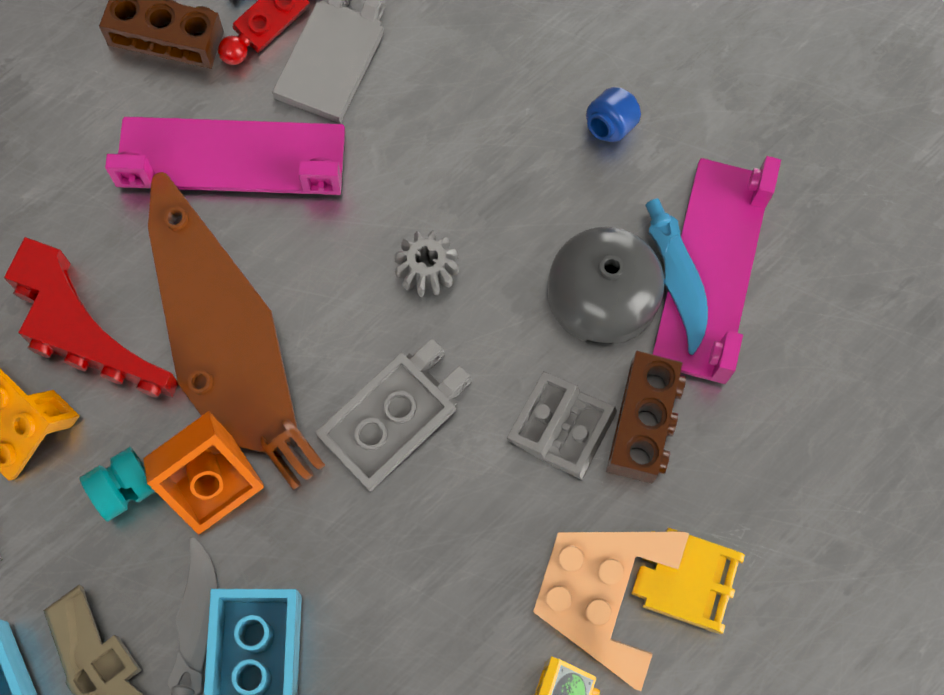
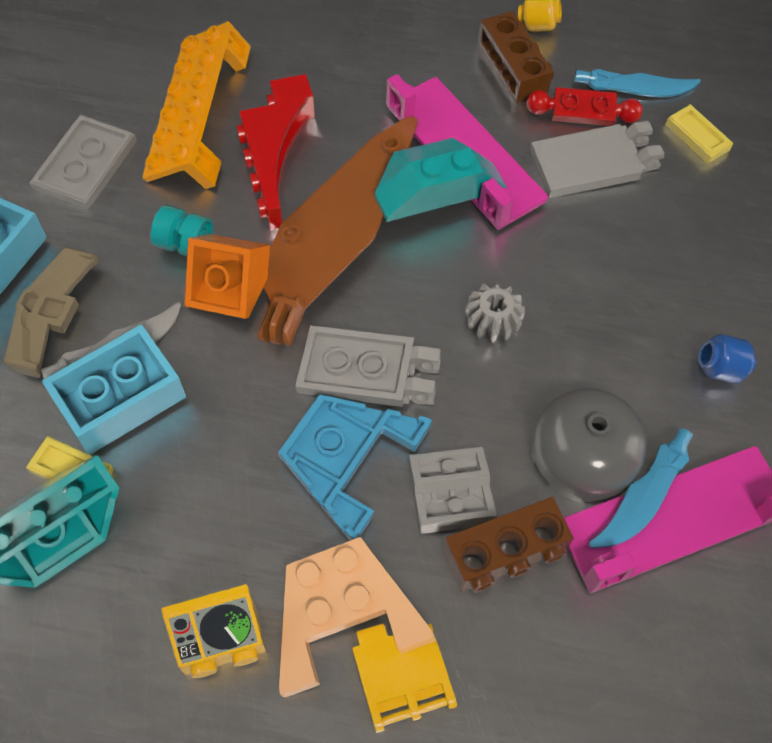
camera: 55 degrees right, 10 degrees down
none -> dark azure wing [278,394,432,540]
none -> teal wedge [374,138,507,222]

